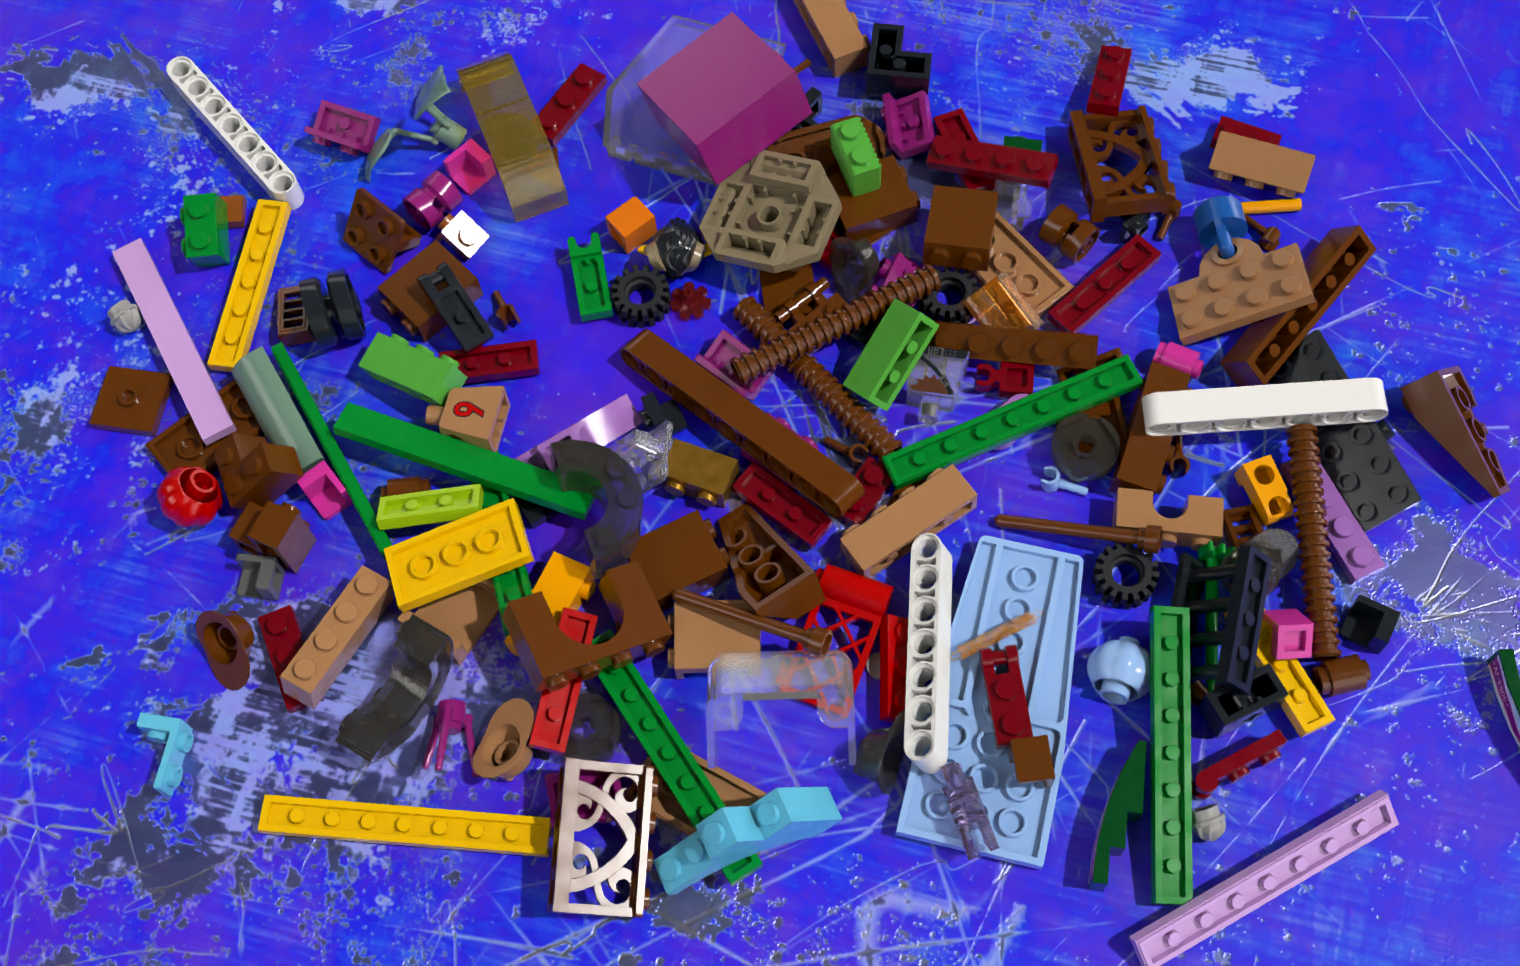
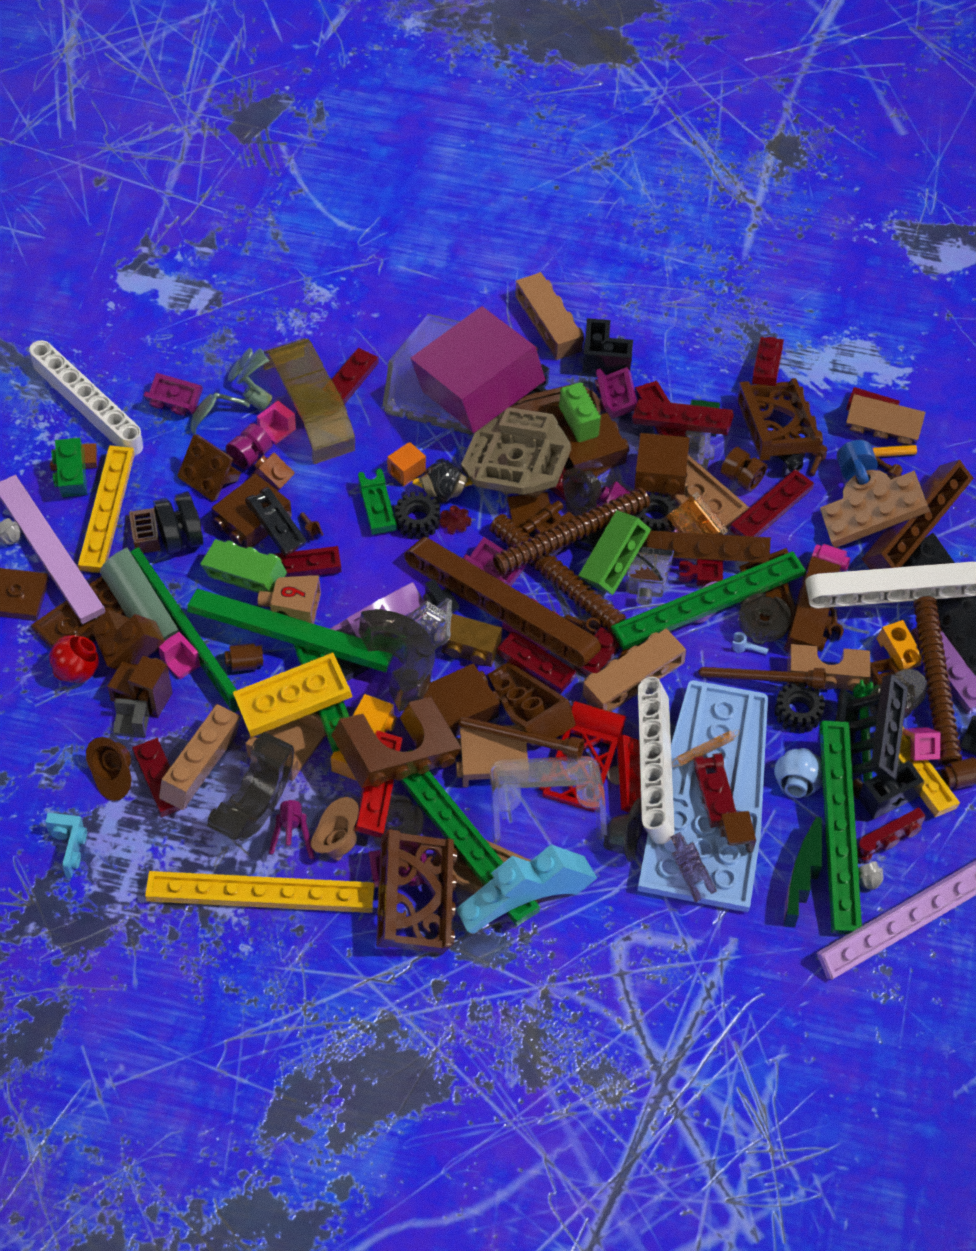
camera: 10 degrees left, 10 degrees down
lime plate [376,483,484,530] -> none

